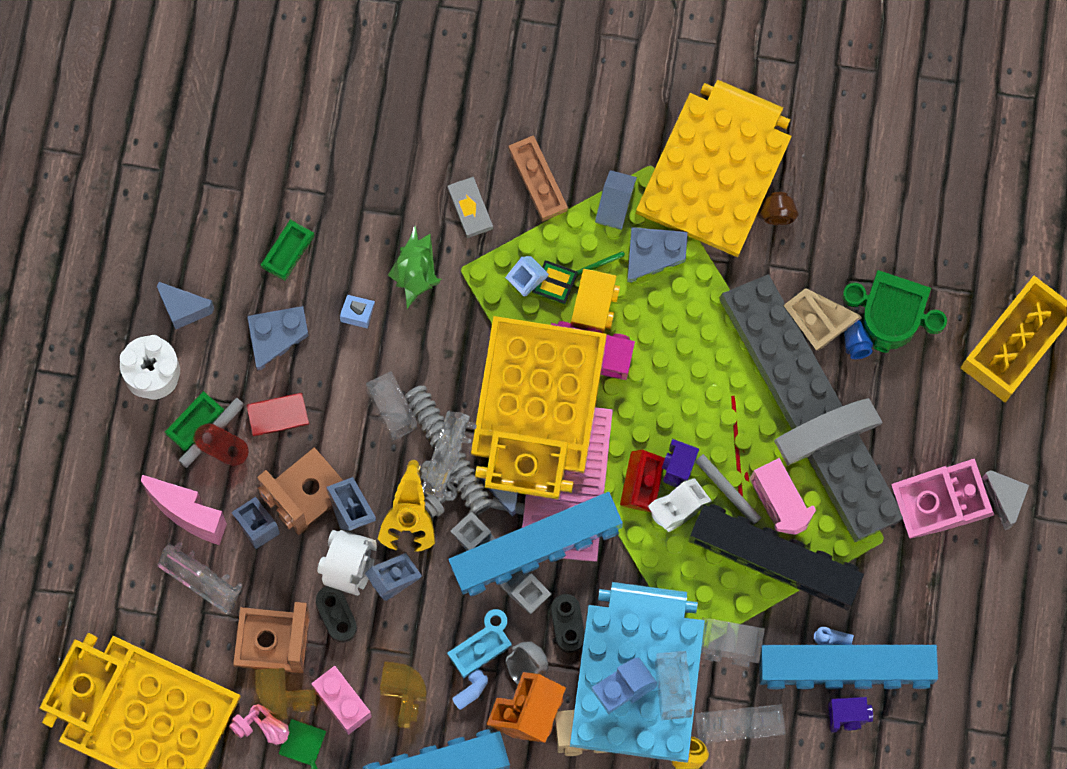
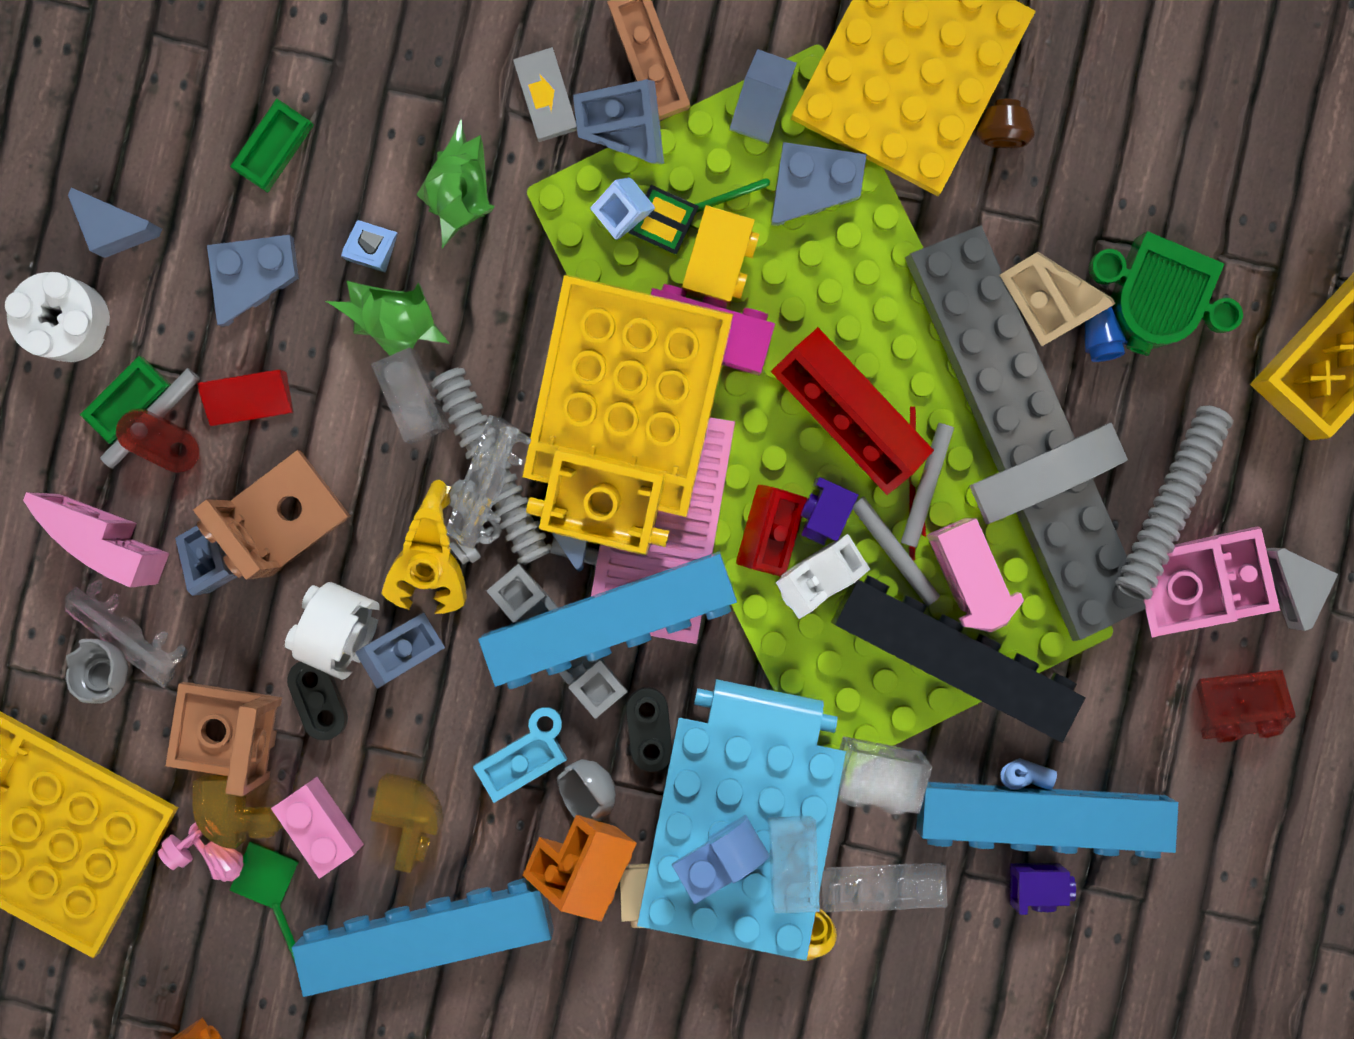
camera: 10 degrees right, 15 degrees up
sand blue slope [326,477,376,531] -> none
light blue arm [452,669,488,710] -> none
none -> light grey hair [65,639,129,704]
none -> bright green hair [325,281,450,359]
none -> sand blue wing [573,79,664,164]
none -> red brick [770,327,934,495]
none -> light grey bar [901,423,954,548]
none -> light grey piece [1115,406,1234,600]
none -> clear red bracket [1196,670,1296,743]

